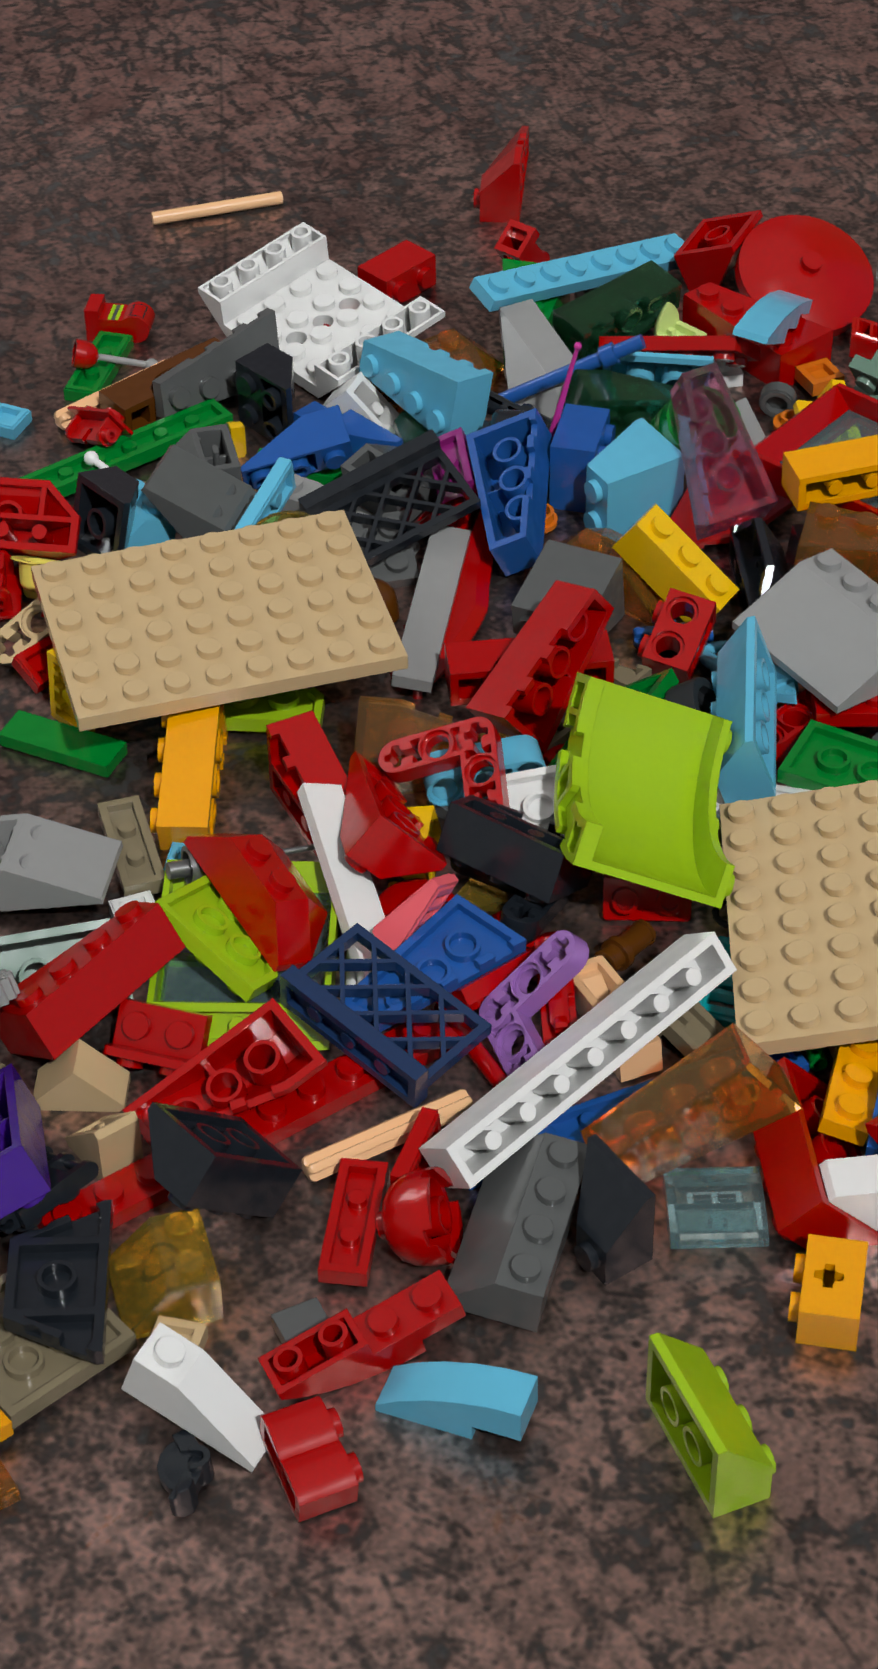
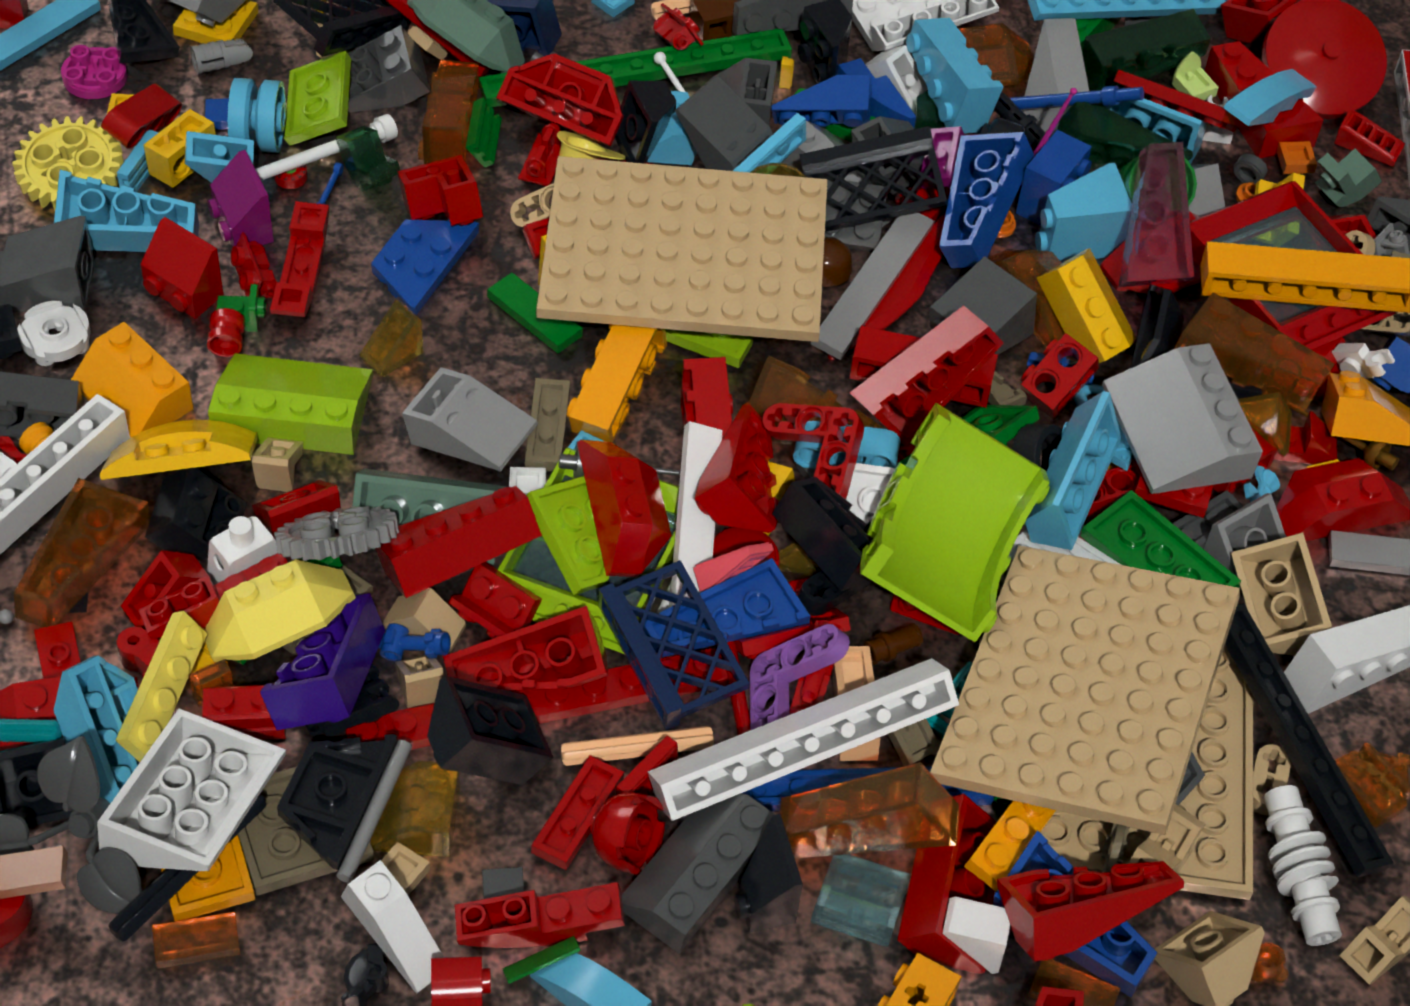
camera: 15 degrees right, 10 degrees up
none -> light grey bar [336,740,412,883]
none -> blue bar [379,624,451,661]
none -> green window [503,936,581,984]

